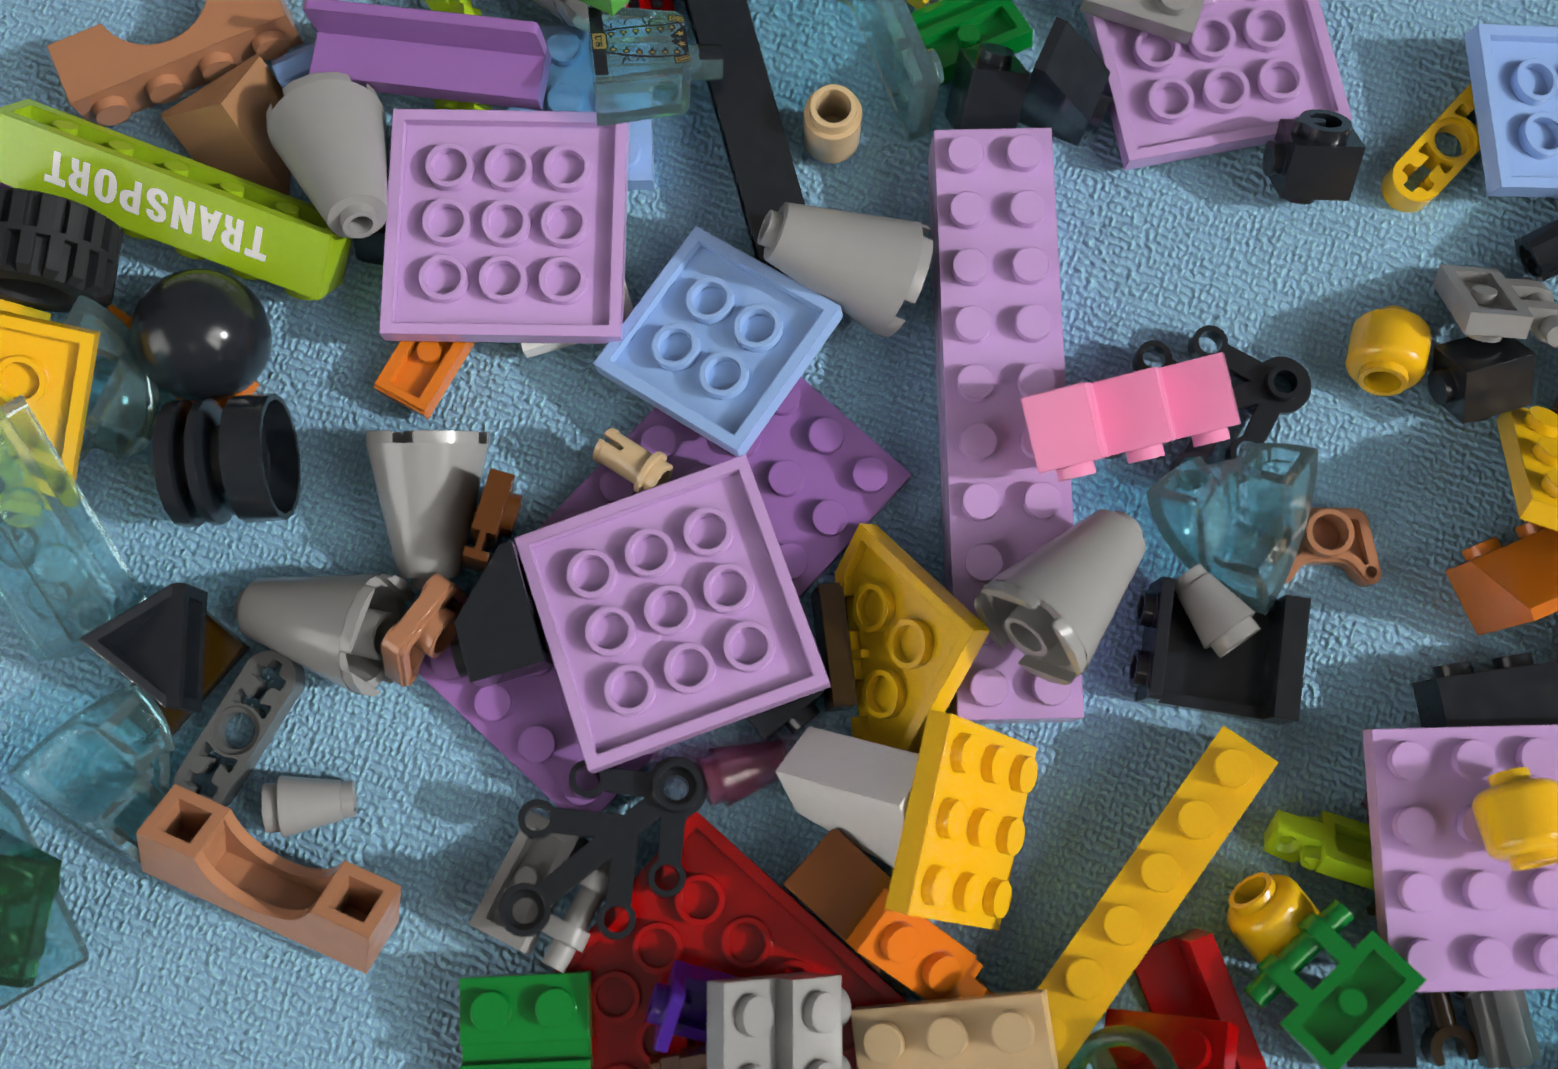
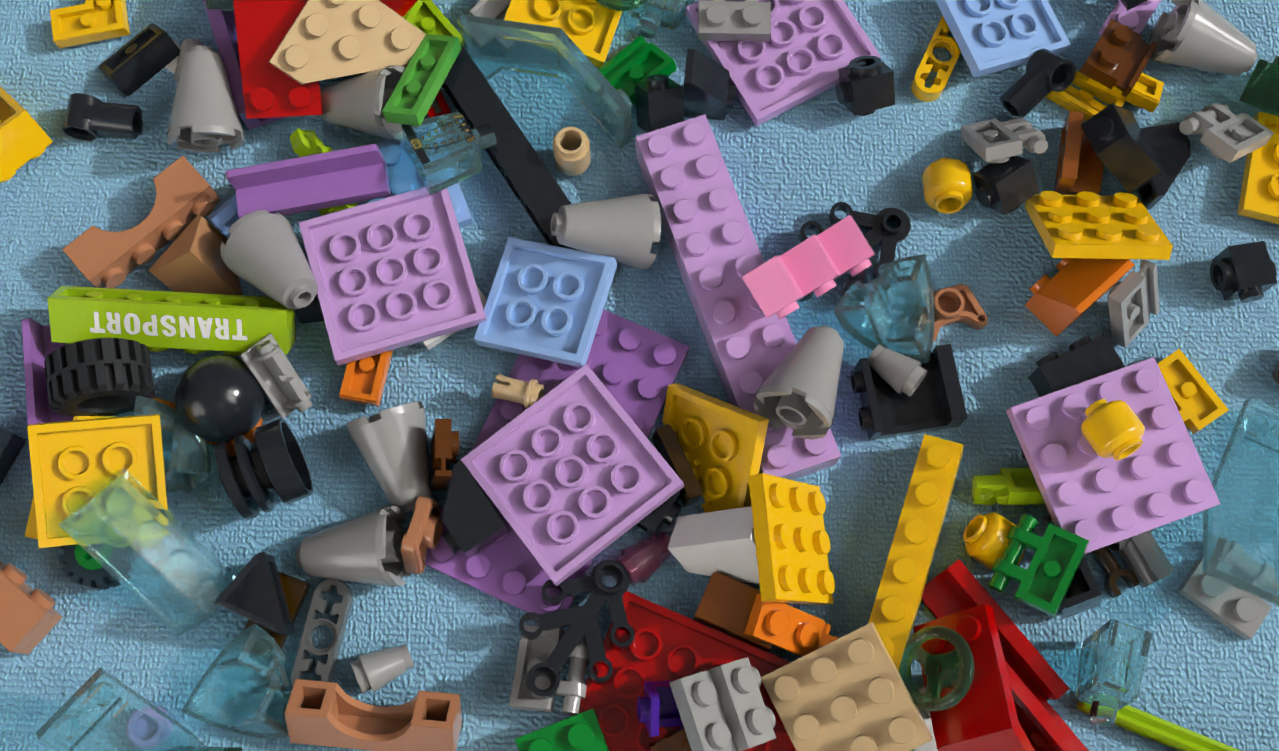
camera: 20 degrees left, 5 degrees down
none -> light grey hinge [240,333,312,419]

